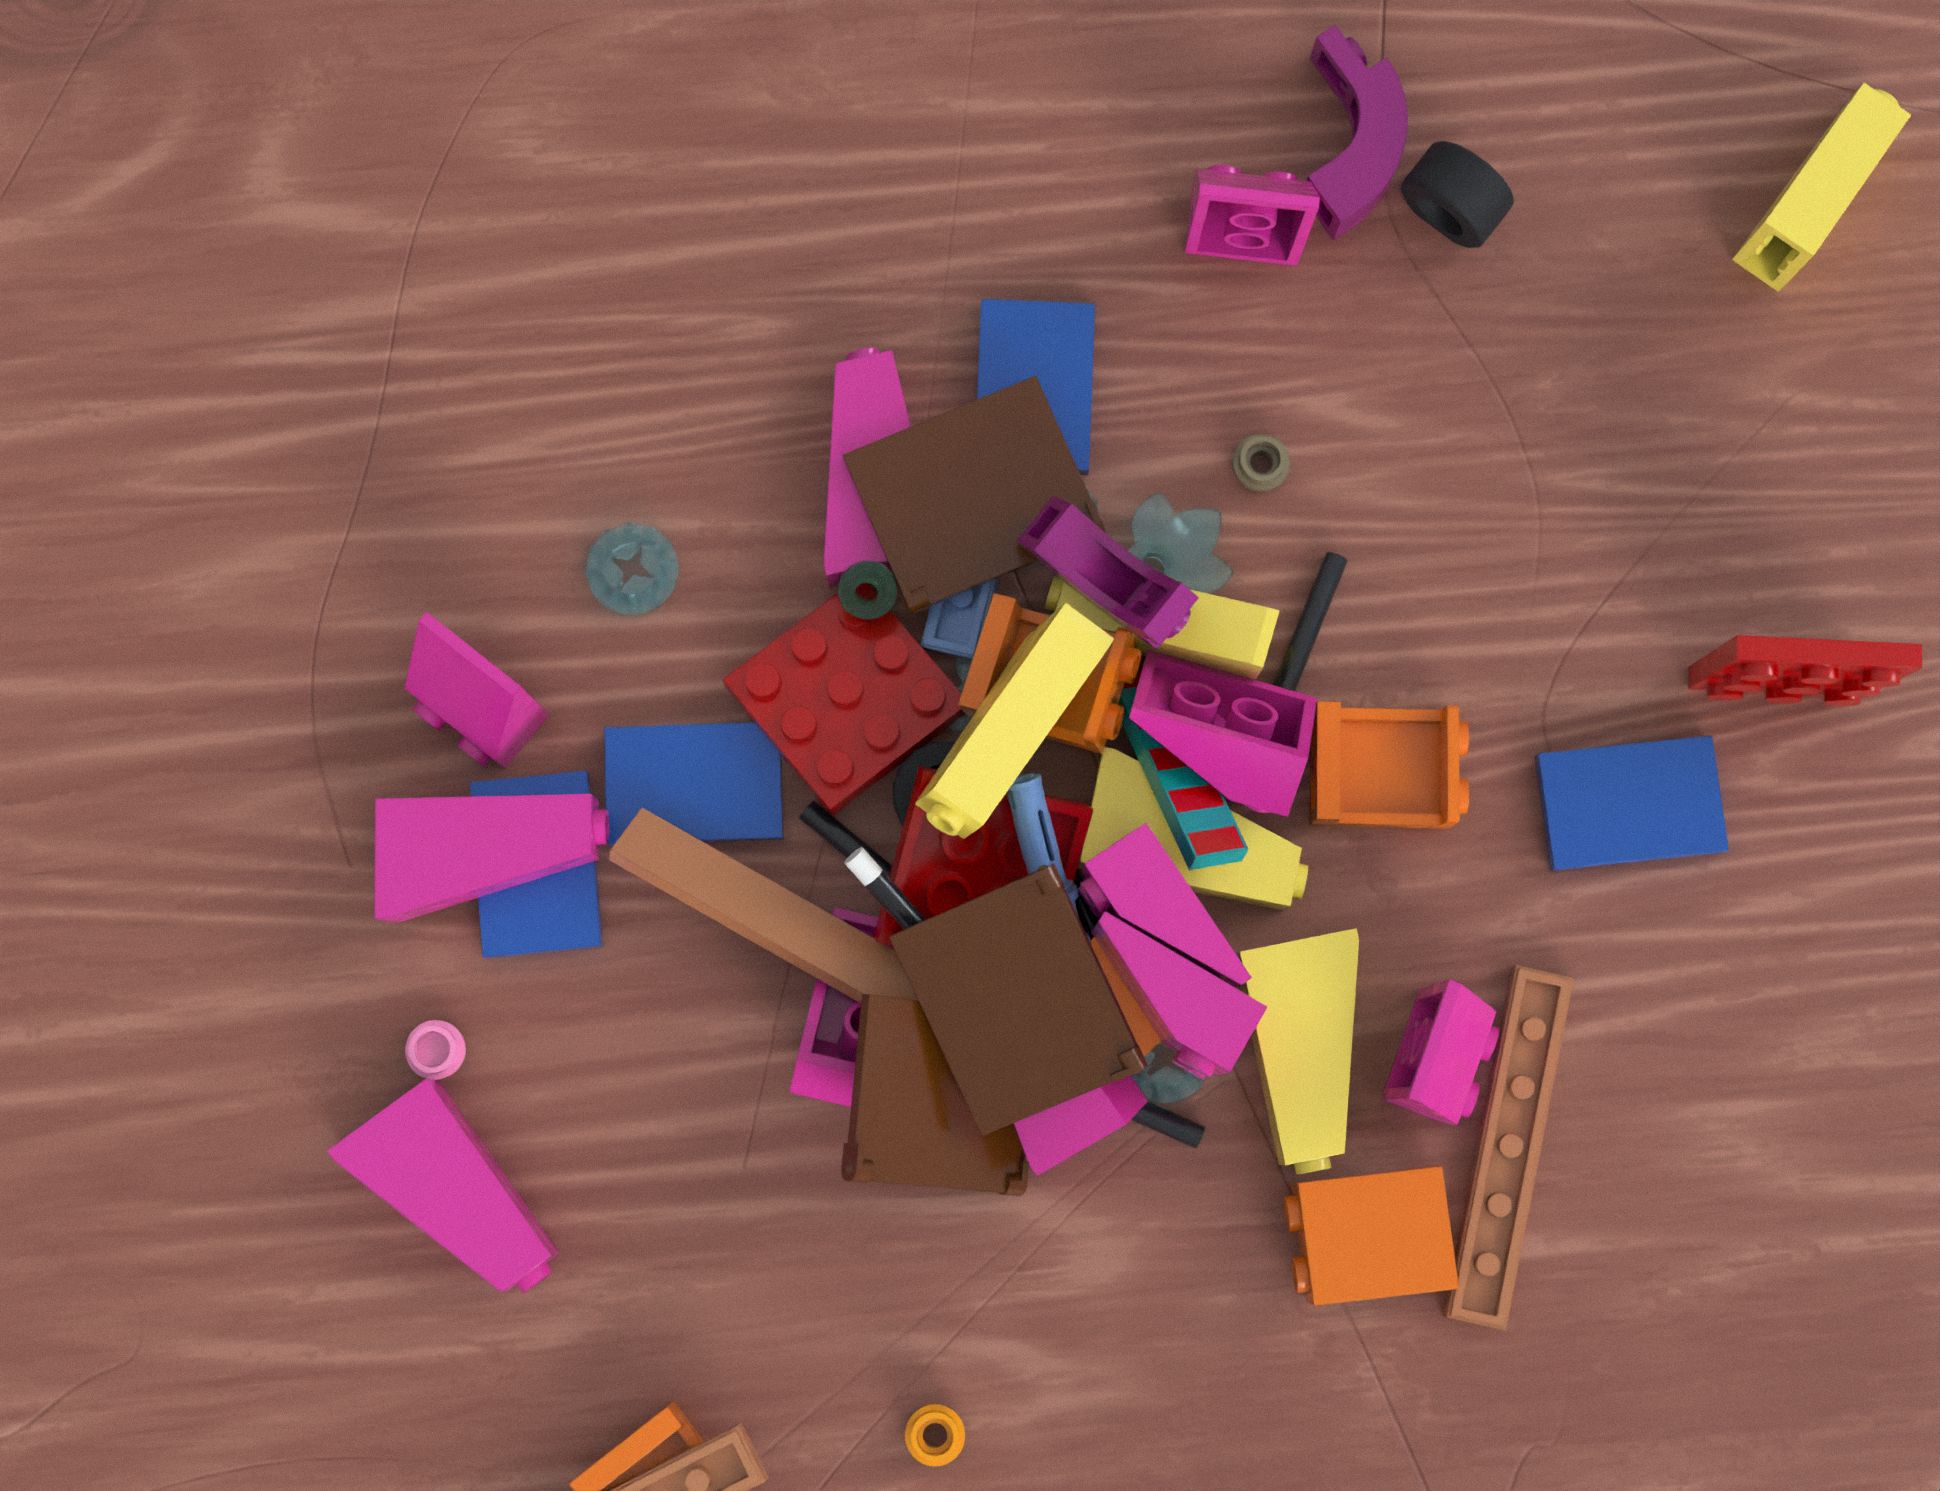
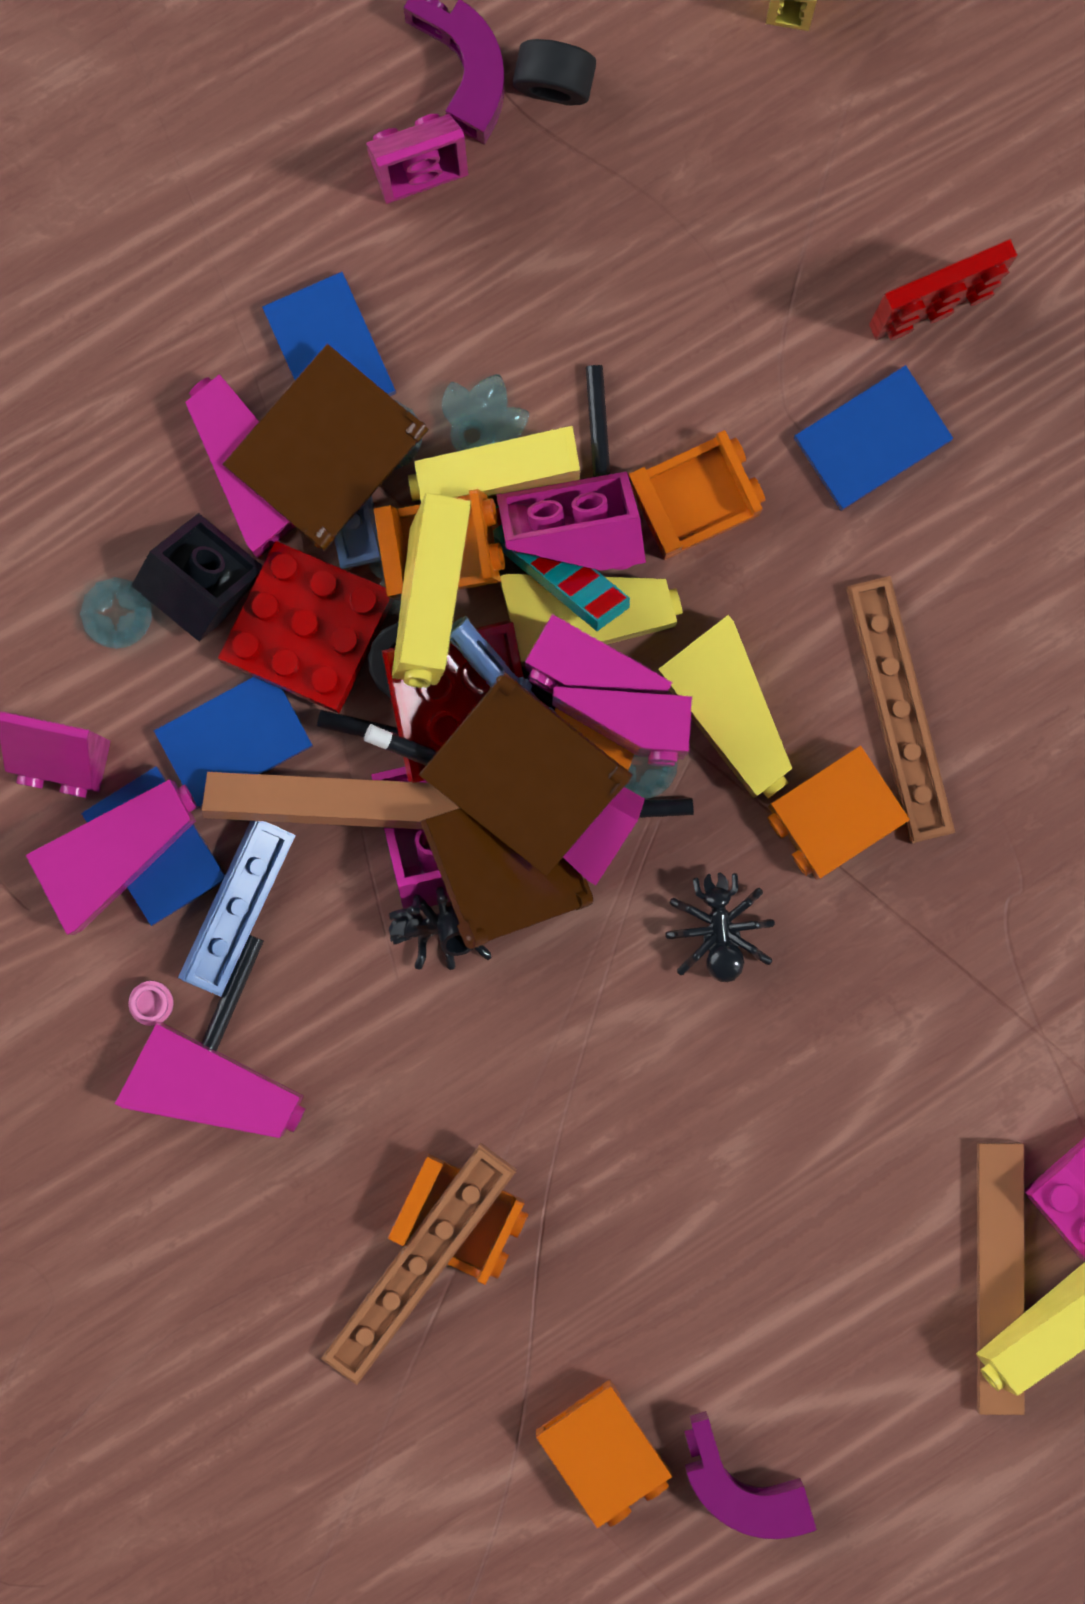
camera: 25 degrees left, 5 degrees up
clear green plate [838,560,897,619] -> none
light orange plate [905,1404,965,1467] -> none
magenta arch [1016,496,1199,649] -> none
dark tan plate [1232,434,1290,492] -> none
dark pink slope [1380,980,1499,1125] -> none
none -> black slope [131,513,263,642]
none -> medium blue tile [178,821,296,997]
none -> black bar [201,934,264,1051]
none -> black animal [389,887,492,970]
none -> black animal [665,872,775,983]

